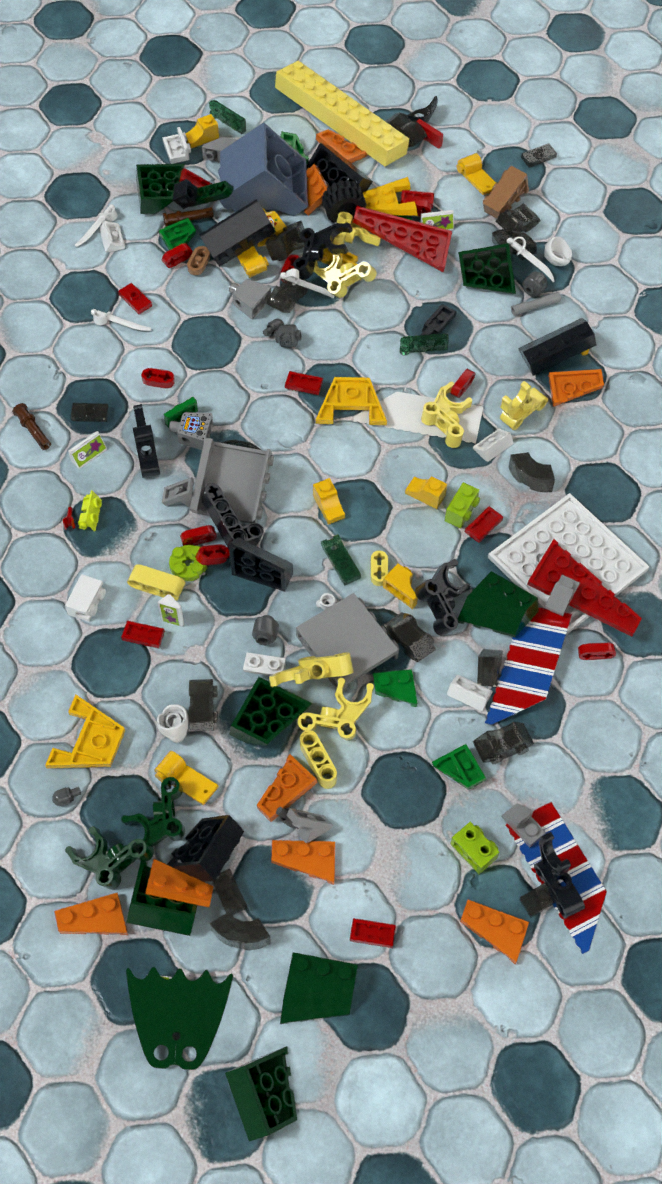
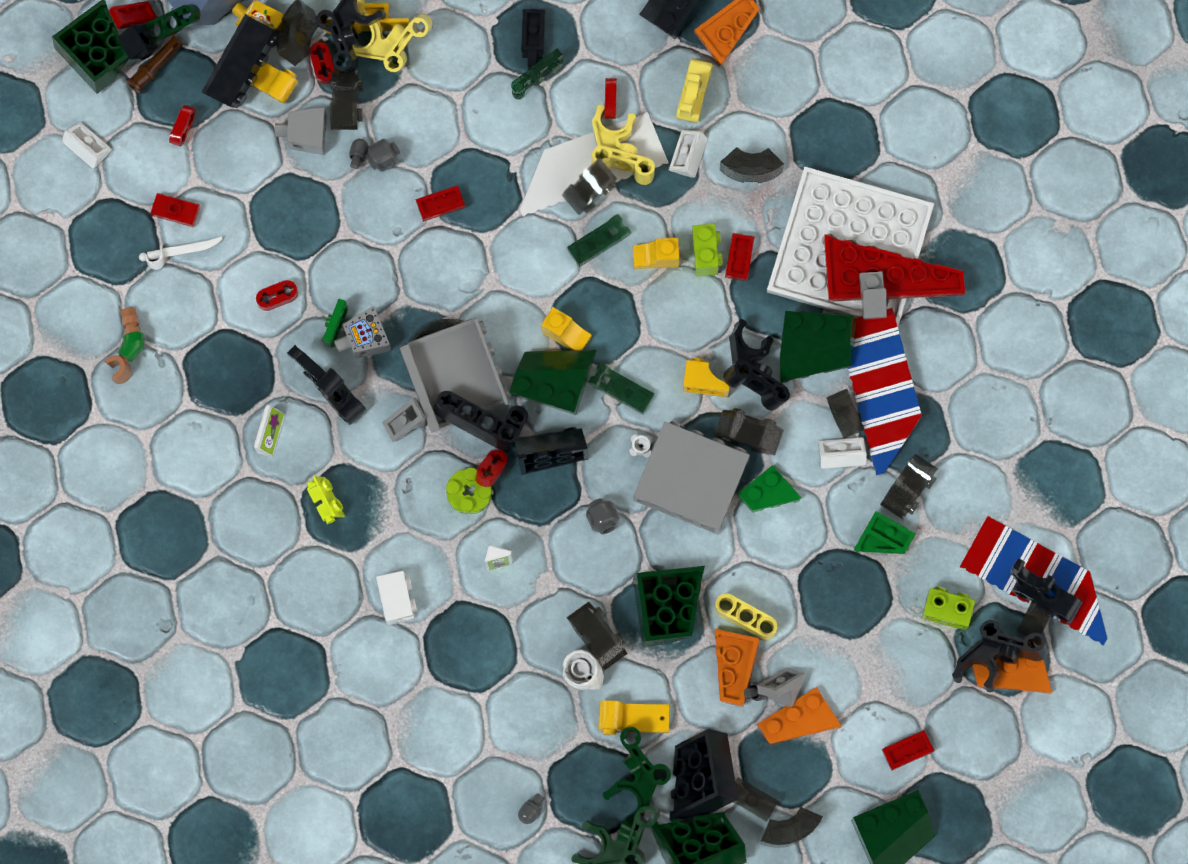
camera: 30 degrees left, 15 degrees up
reddish brown pin [12,403,51,450] -> none
yellow wing [45,694,125,768] -> none
red hand [62,507,76,530] -> none
clear smoke plate [71,403,109,422] -> none
white sword [75,204,117,247] -> none
red plate [121,621,165,648] -> none
light yellow beam [127,564,185,601] -> none
orange wing [145,859,214,907] -> none
green wing [159,218,196,250] -> none
red beam [180,525,217,546] -> none
medium nougat plate [187,246,210,275] -> none
white bracket [243,652,286,676] -> none
light yellow piece [269,652,354,687] -> none
white sword [280,269,335,298] -> none
light yellow piece [298,678,374,740] -> none
yellow wing [316,377,387,425] -> none
light yellow beam [371,550,388,586] -> none
light grey slope [501,803,546,848] -> none
red beam [578,643,616,660] -> none
none -> nougat piece [104,308,144,384]
none -> dark green wedge [509,350,597,415]
none -> clear smoke brick [562,158,617,215]
none -> clear green plate [567,214,632,267]
none -> black piece [952,620,1048,693]

